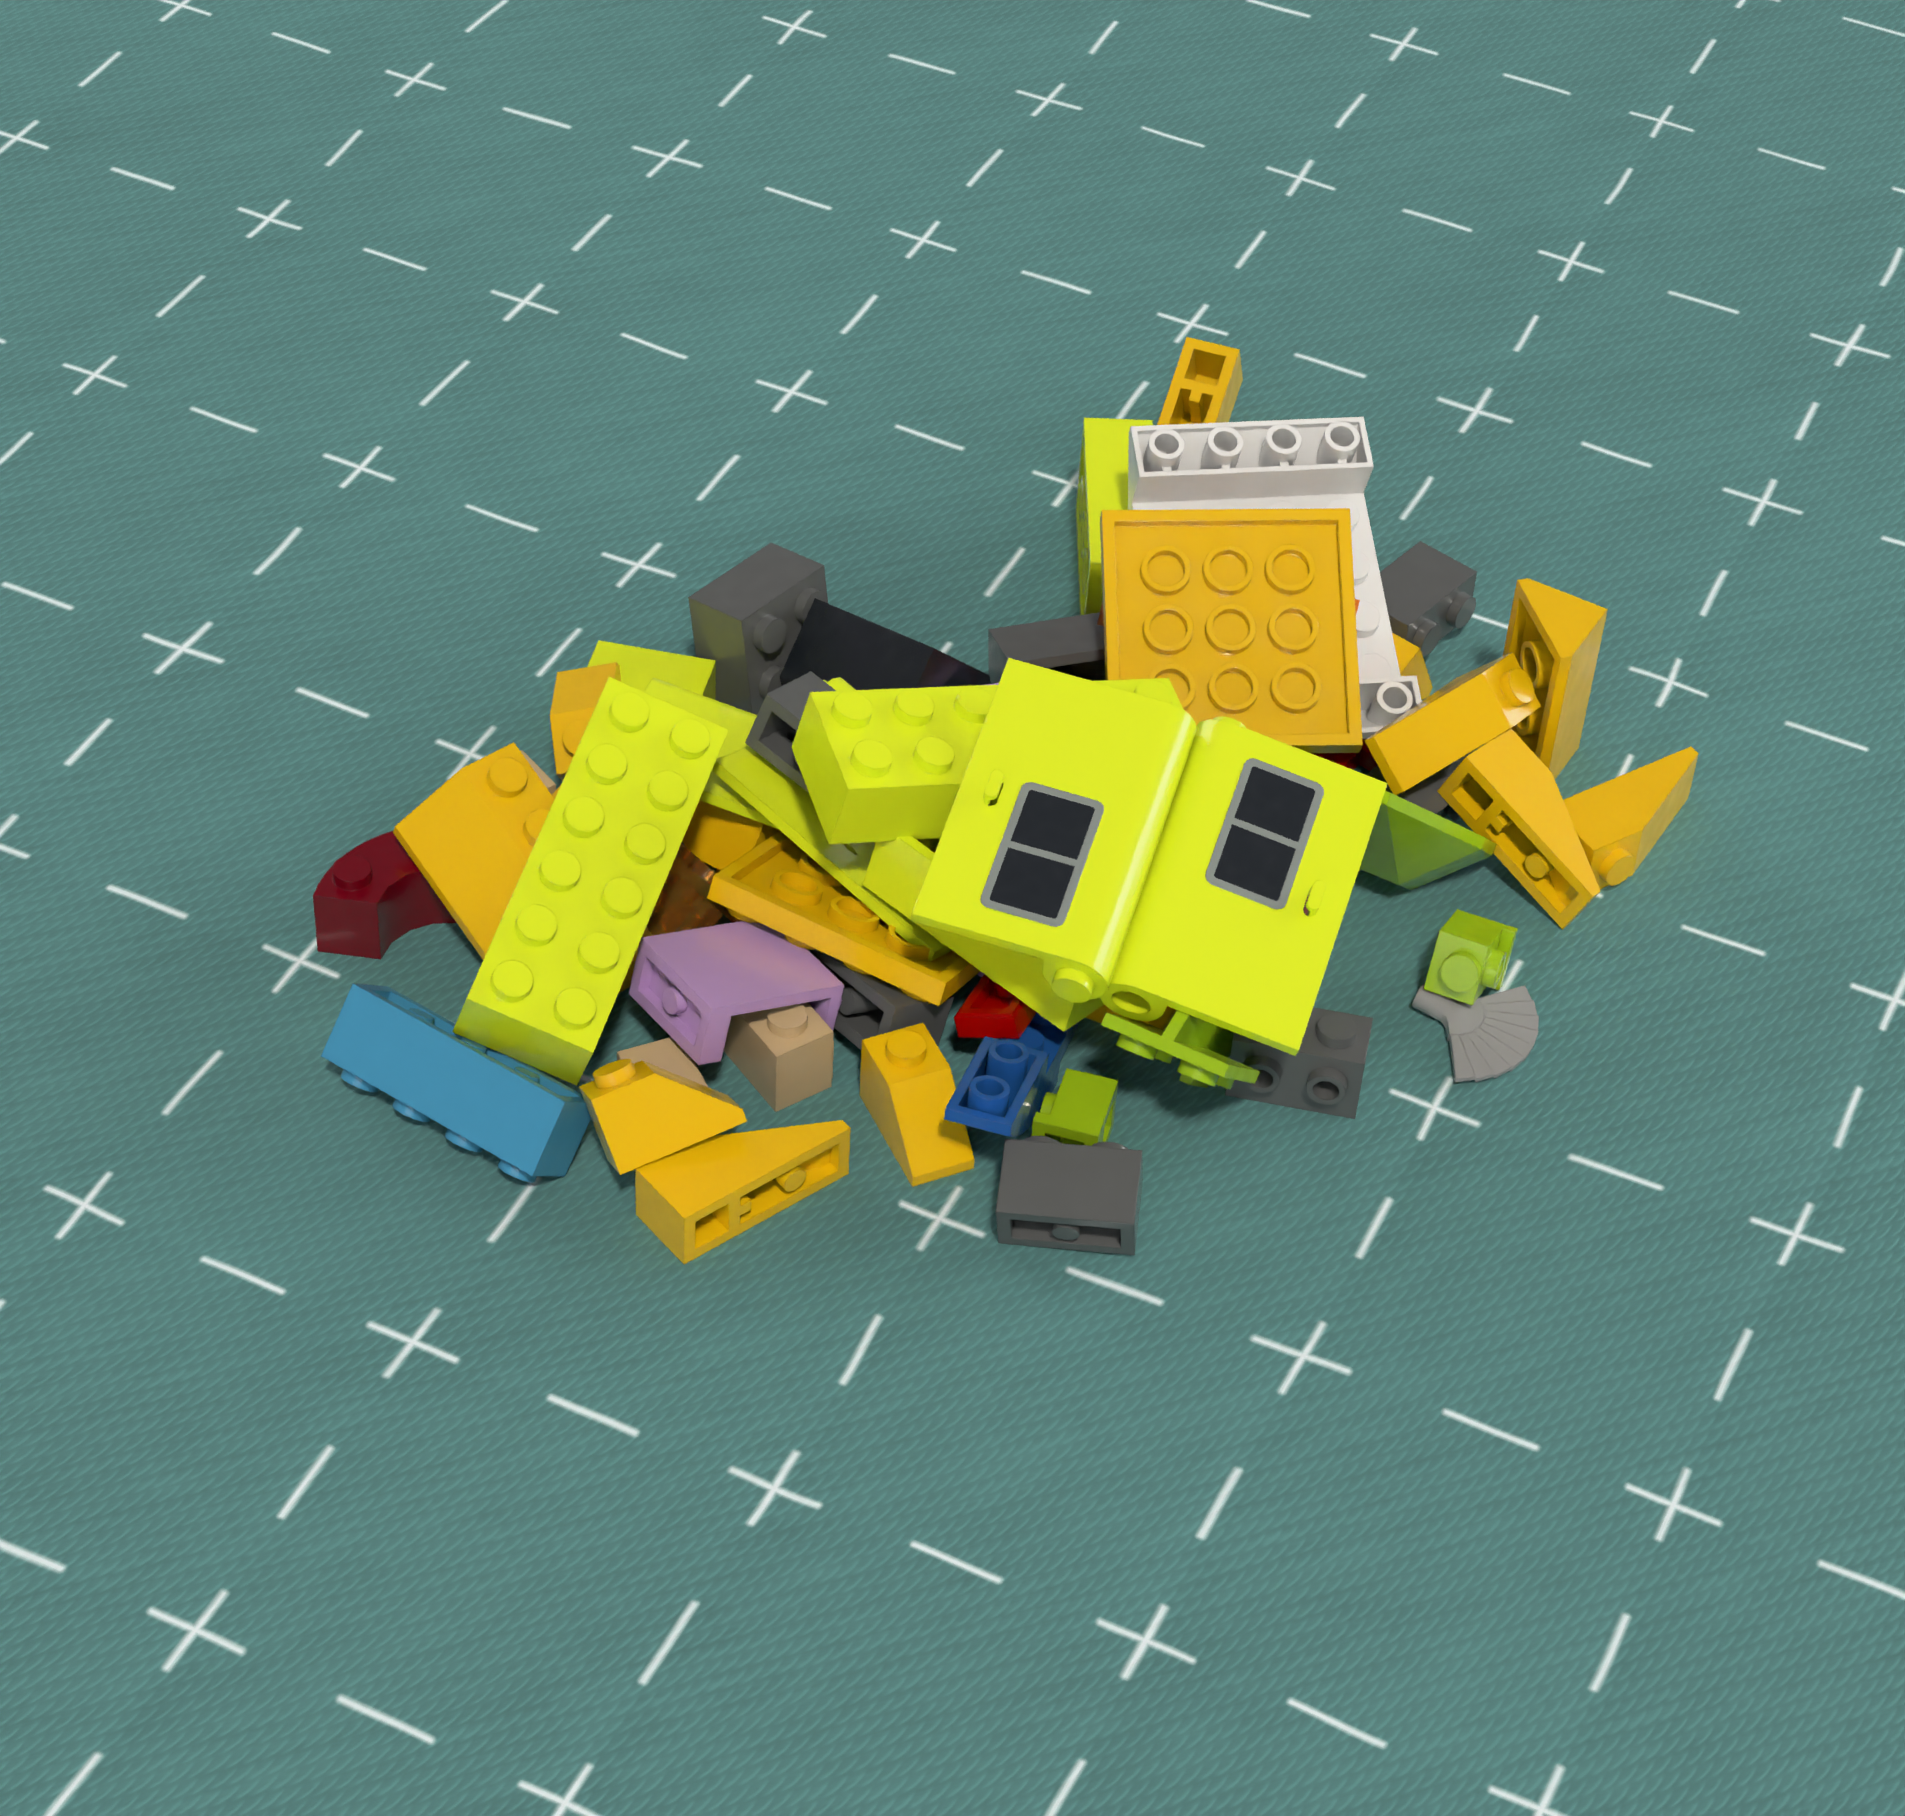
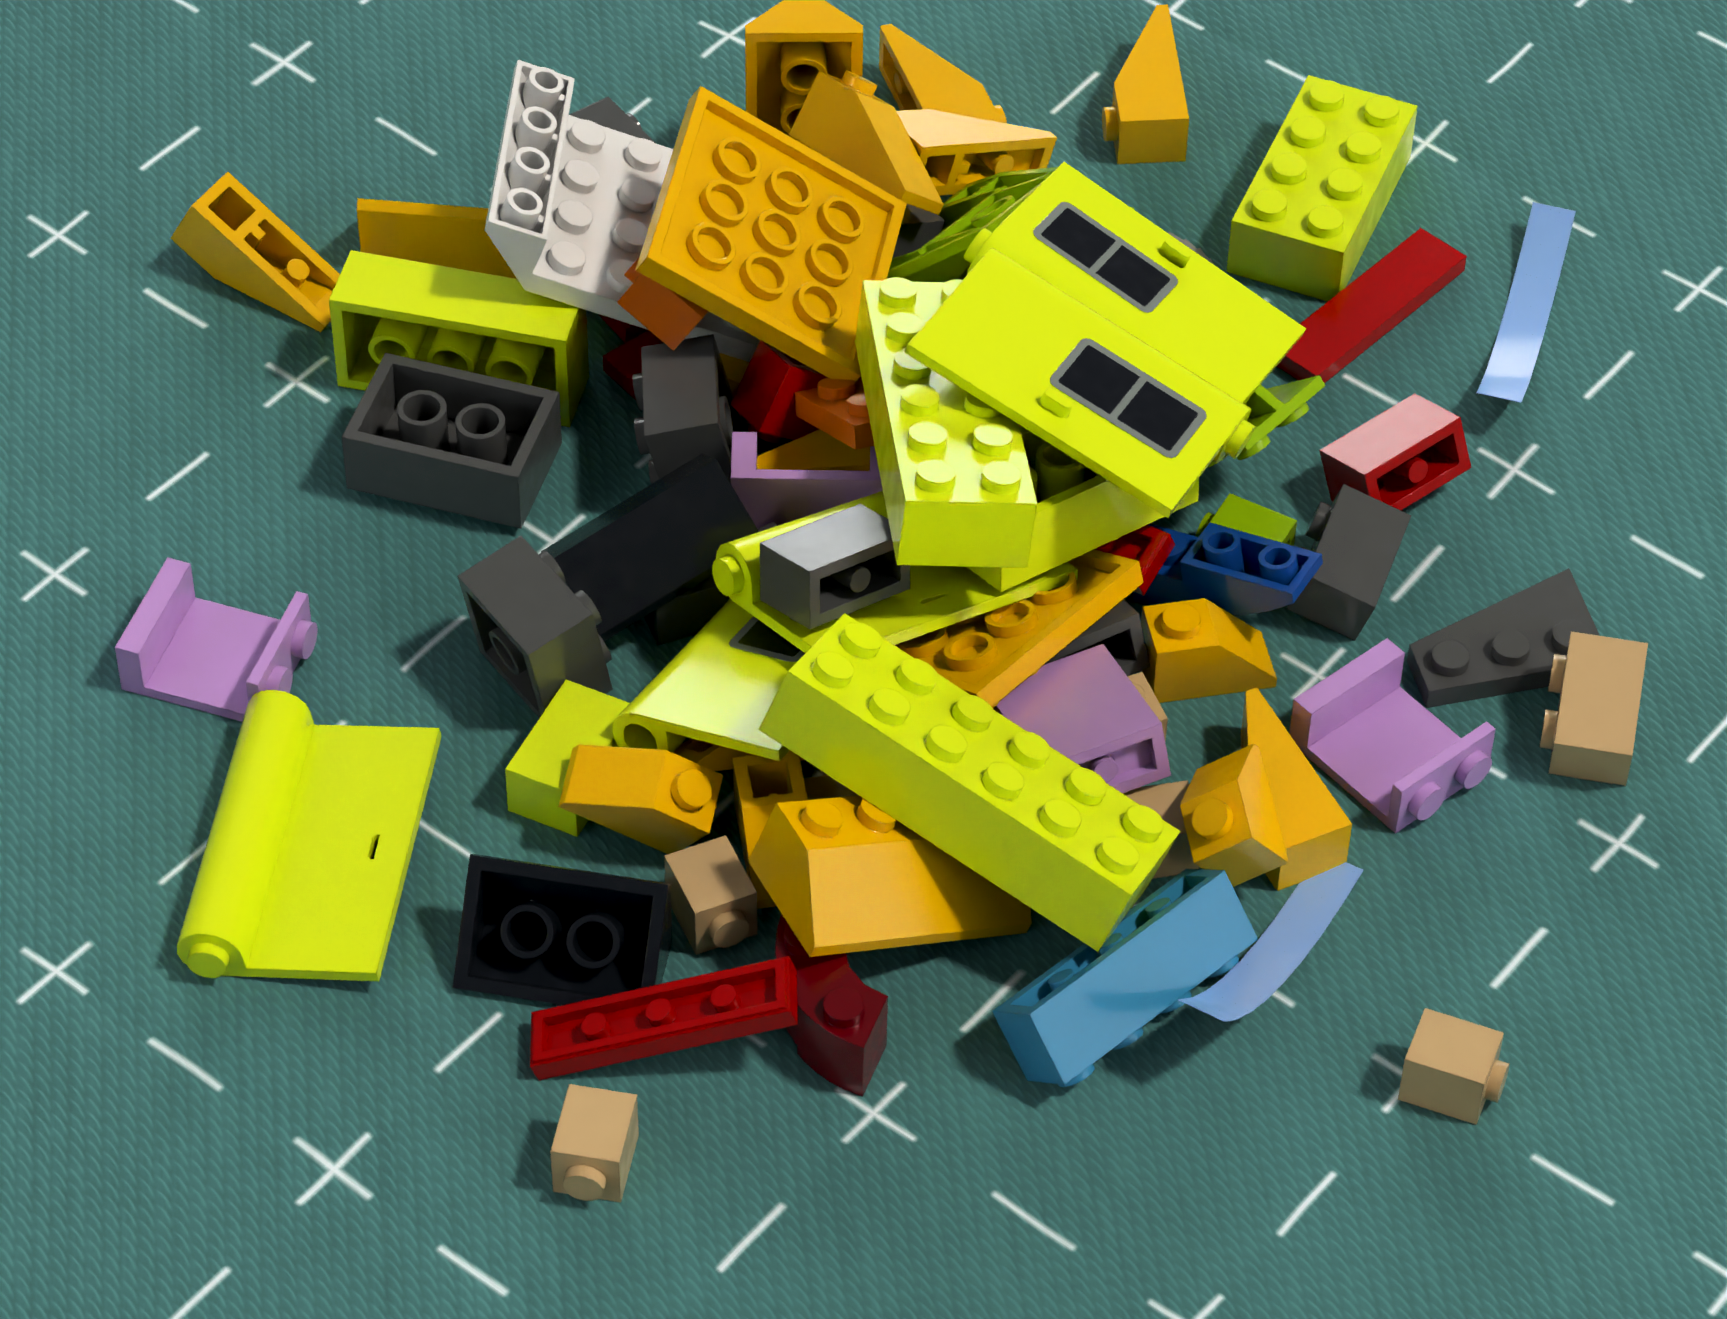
camera: 75 degrees left, 5 degrees up
none -> lavender panel [115,557,318,722]
none -> neon yellow door [177,690,442,982]
none -> dark grey brick [342,353,562,529]
none -> black slope [452,854,672,1005]
none -> red tile [530,956,798,1080]
none -> tan brick [550,1084,639,1203]
none -> yellow slope [1102,4,1189,164]
none -> light blue sticker [1178,862,1363,1022]
none -> neon yellow brick [1226,75,1418,301]
none -> red tile [1277,228,1467,383]
none -> lavender panel [1289,638,1496,834]
none -> red brick [1319,393,1471,510]
none -> tan brick [1398,1008,1510,1125]
none -> dark grey wing [1407,568,1600,708]
none -> light blue sticker [1476,202,1576,403]
none -> tan brick [1540,631,1648,786]

